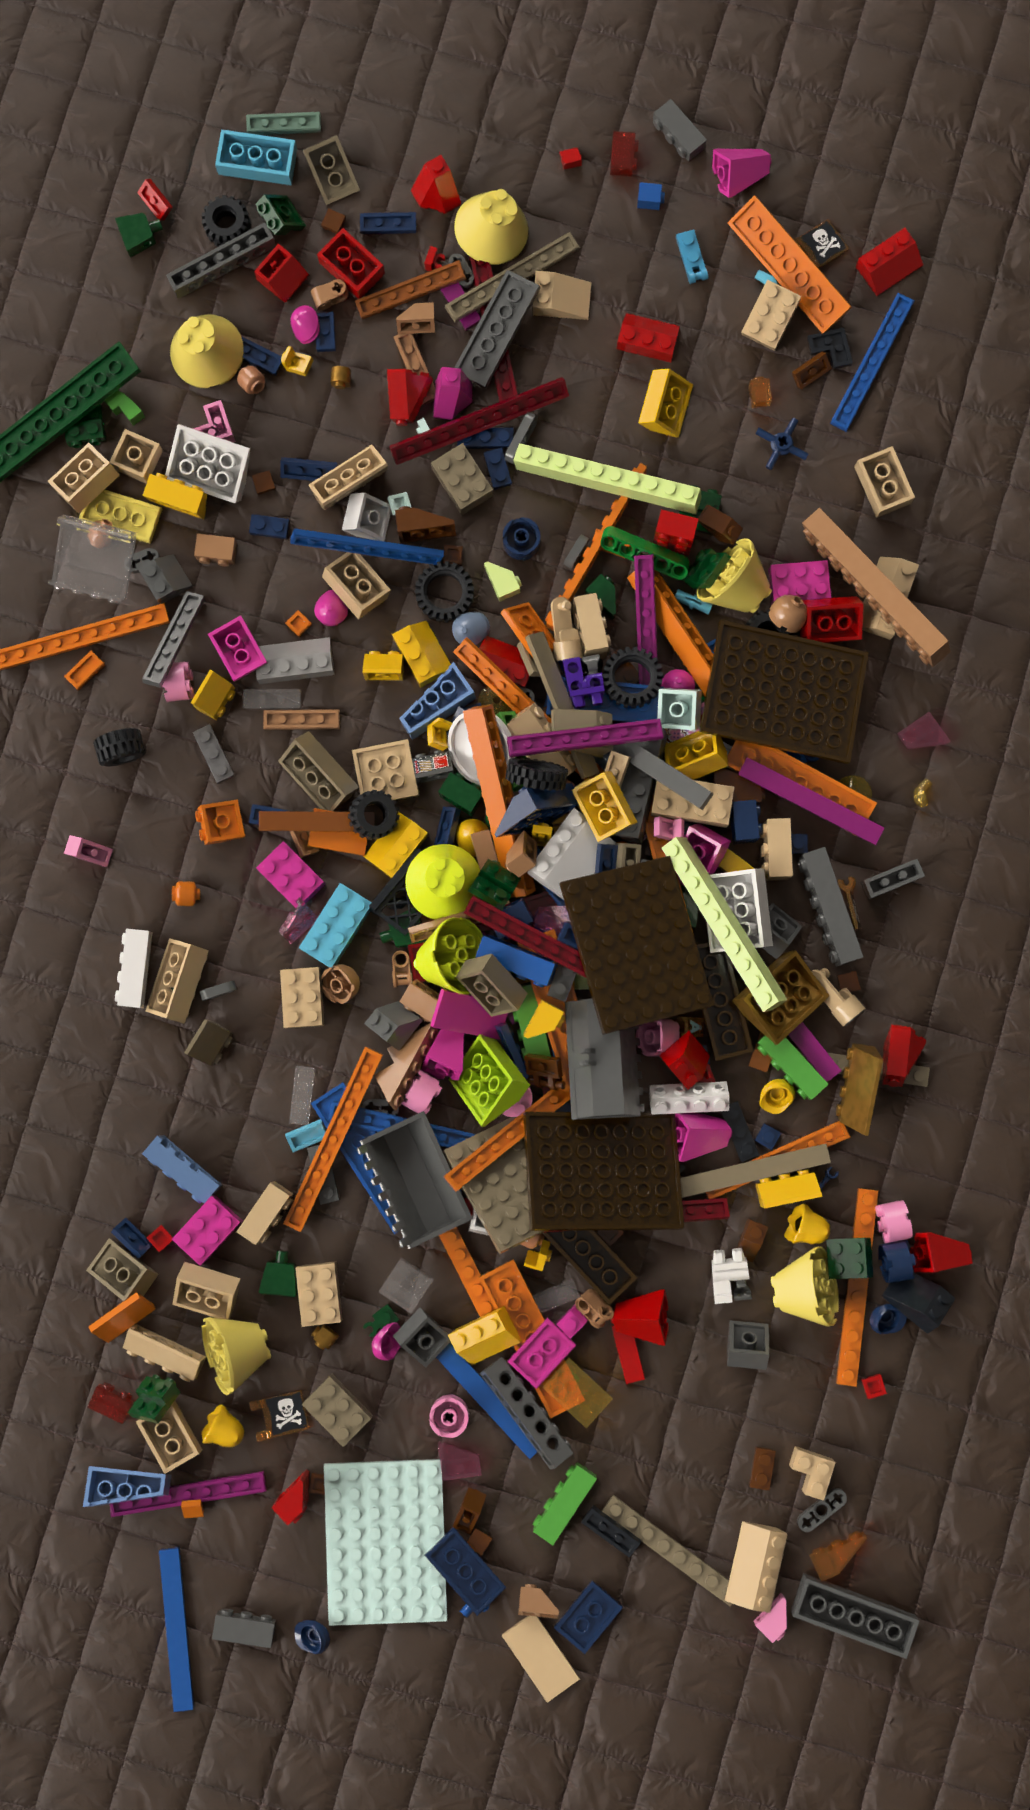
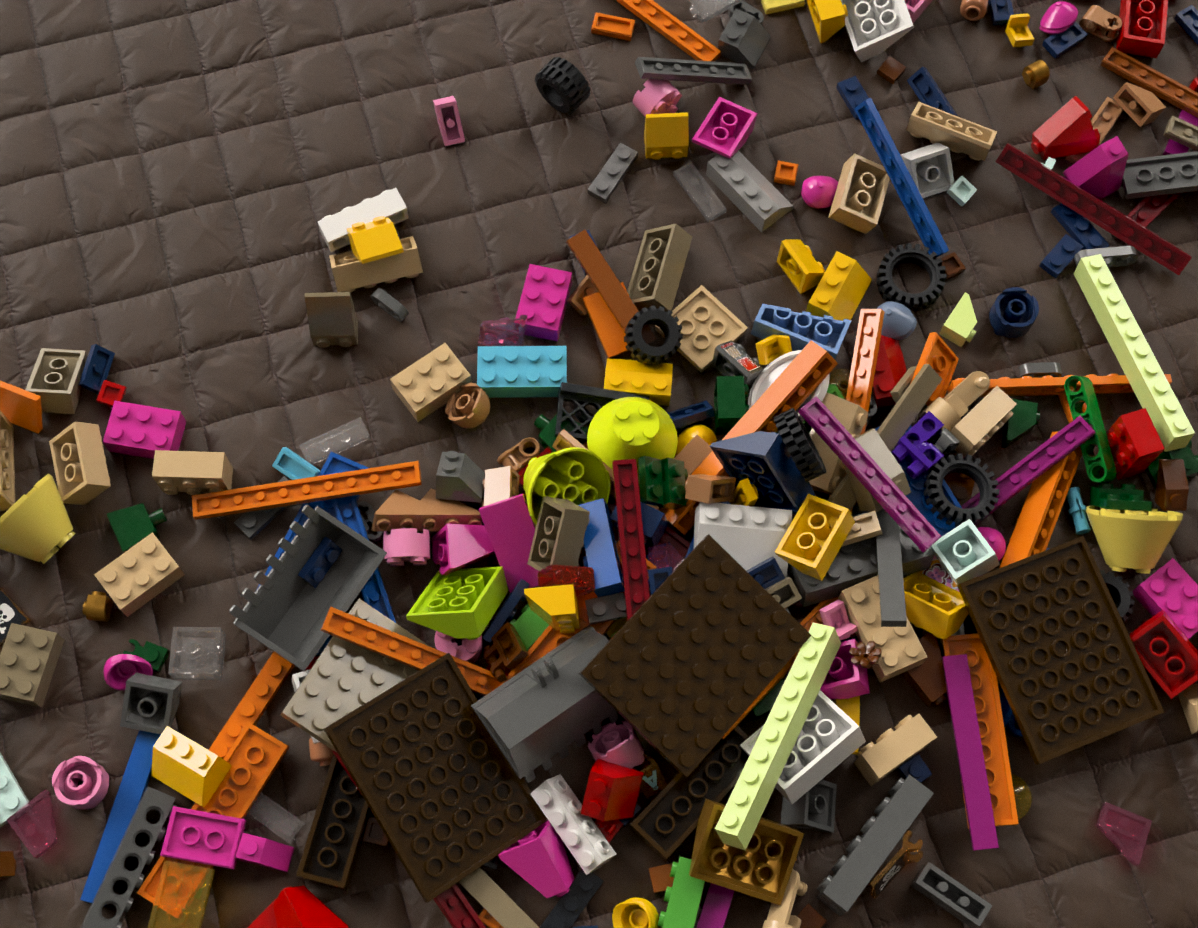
camera: 50 degrees right, 15 degrees down
medium blue wedge [142,1135,222,1204] -> none
orange head [172,881,200,906] -> none
medium nougat brick [194,533,237,567] -> none
orange plate [195,800,245,845] -> none
medium nougat tile [263,709,340,730] -> none
reddish brown slope [395,506,456,544] -> none
dark tan brick [431,443,493,515] -> none
yellow bracket [524,1240,552,1271] -> none
medium nougat piece [575,1289,614,1328] -> none
dark blue brick [730,800,762,845] -> none
medium nougat cylinder [769,595,807,633] -> none
clear yellow arm [913,778,932,807] -> none
none -> dark blue plate [298,537,343,588]
none -> yellow slope [347,216,404,264]
none -> clear red brick [538,565,595,597]
none -> reddish brown plant [849,641,882,668]

